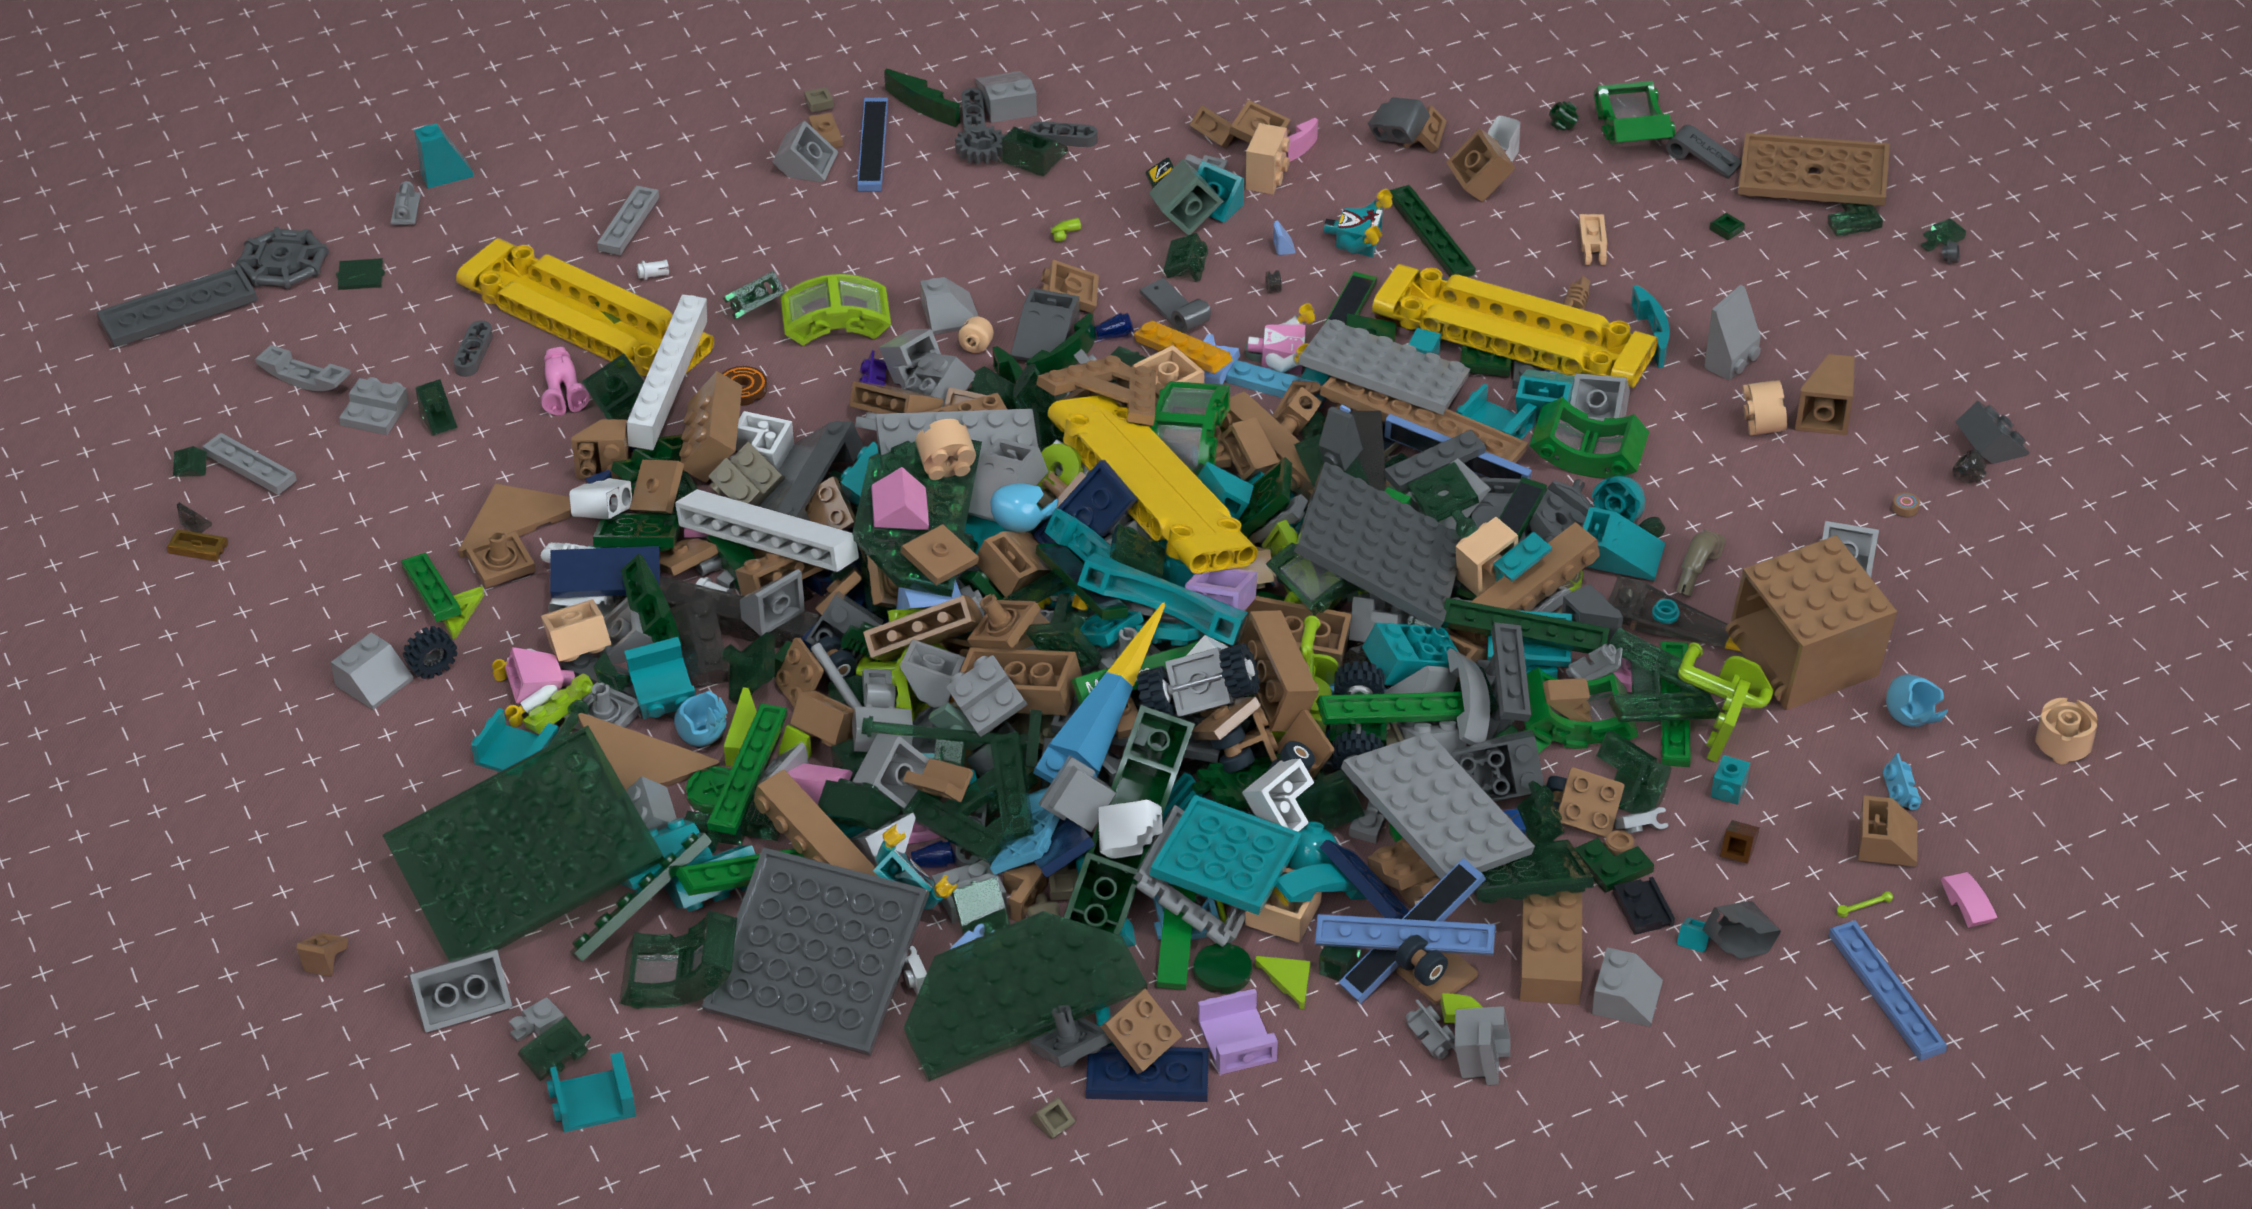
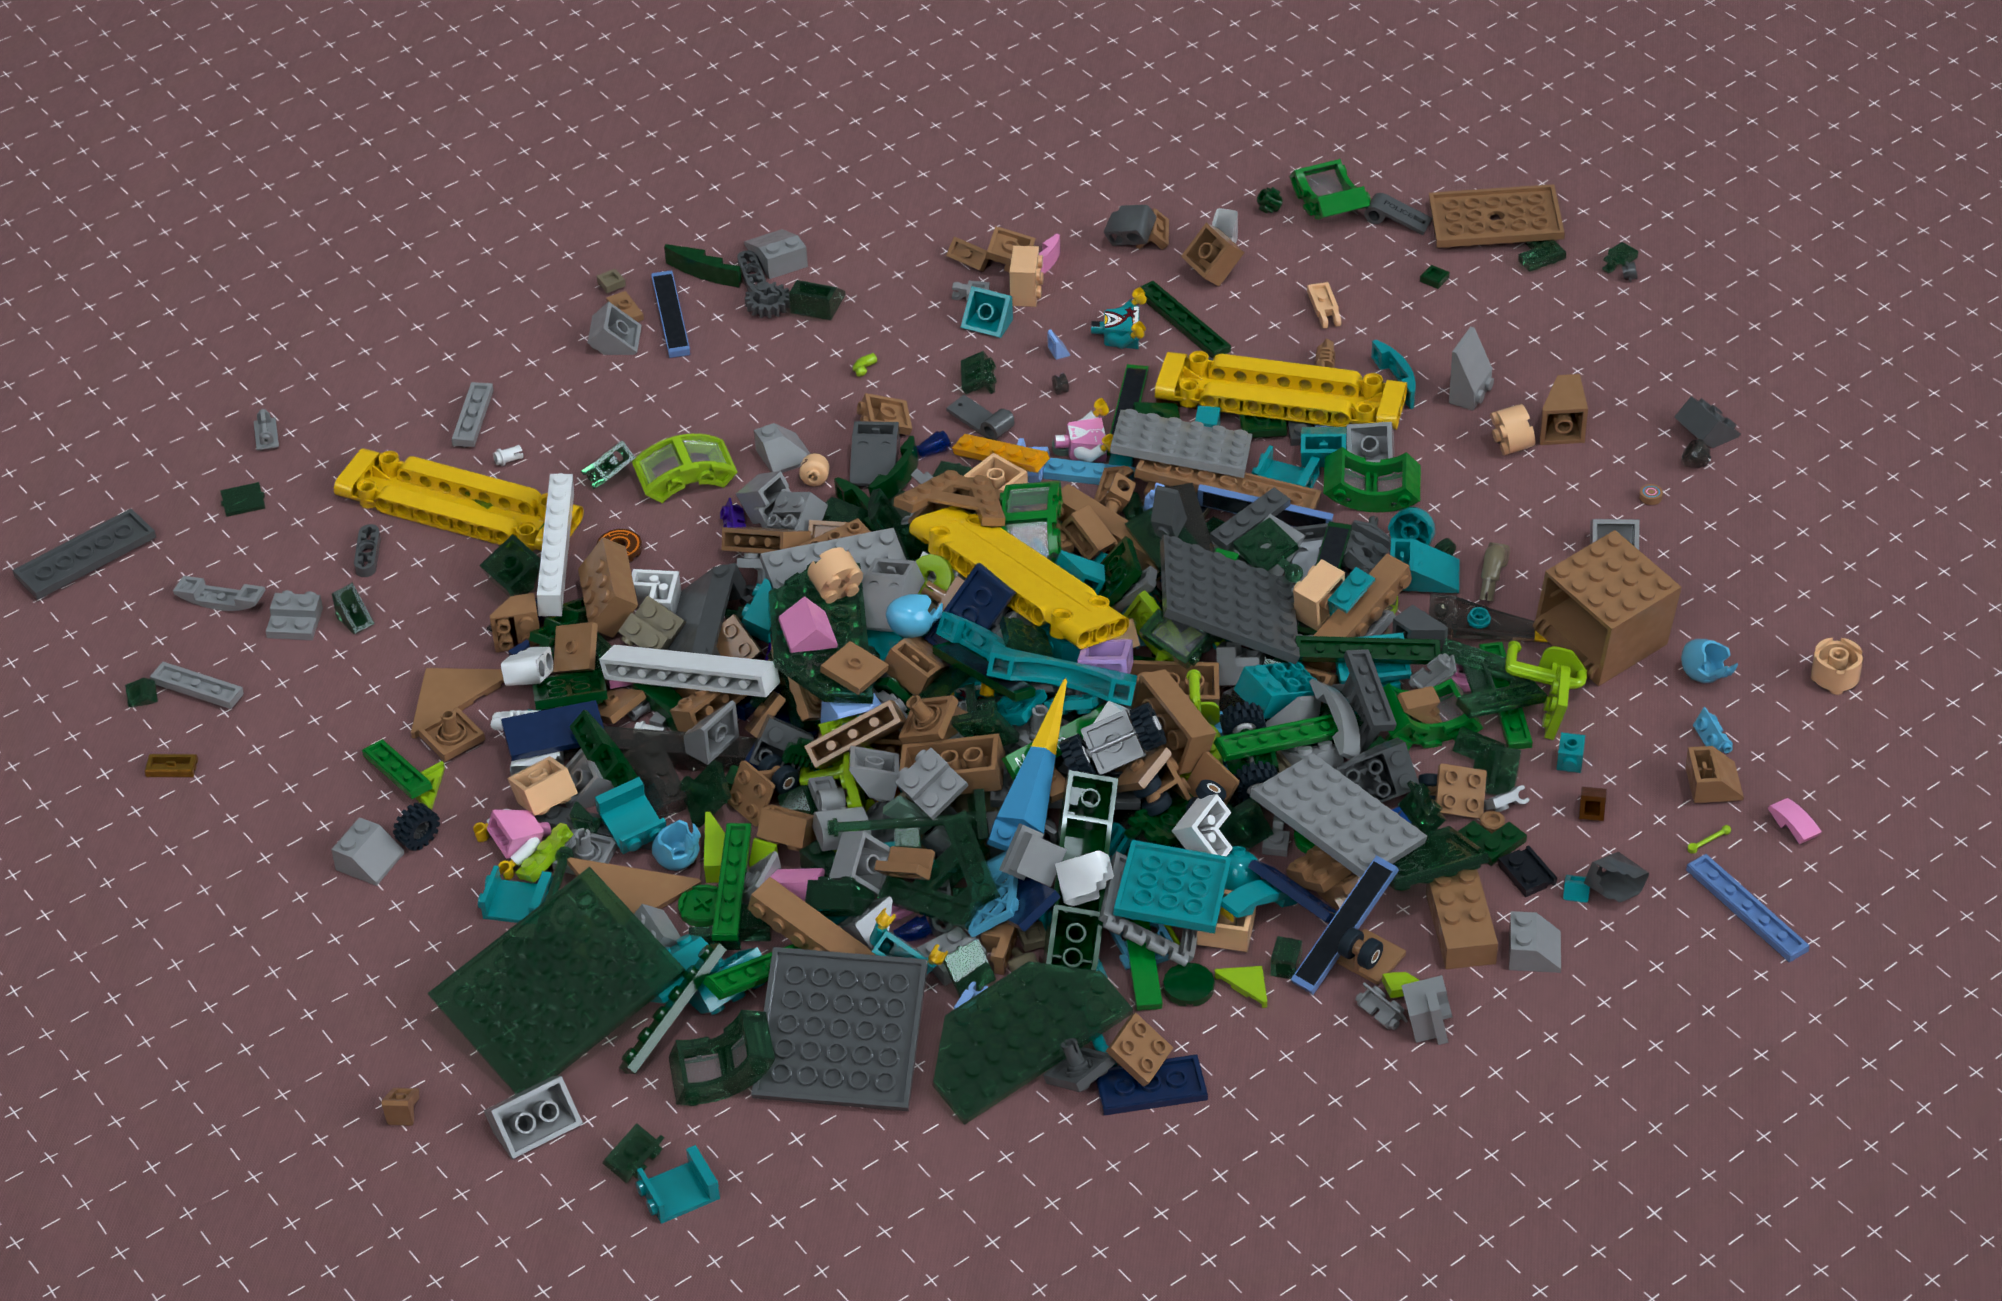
camera: 10 degrees left, 0 degrees up
clear smoke slope [177,502,212,533] -> none
dark grey plate [235,227,329,289] -> none
teal slope [414,123,474,189] -> none
light grey plate [509,997,565,1041] -> none
bright pink piece [541,347,590,416] -> none
light grey bar [811,643,862,709] -> none
white plate [902,946,929,998] -> none
dark grey beam [1029,121,1097,147] -> none
dark tan slope [1029,1097,1076,1139] -> none
slope [1146,157,1174,188] -> none
sand green slope [1149,159,1224,236] -> none
lavender panel [1198,989,1278,1075] -> none
medium blue tile [1315,914,1496,956] -> none

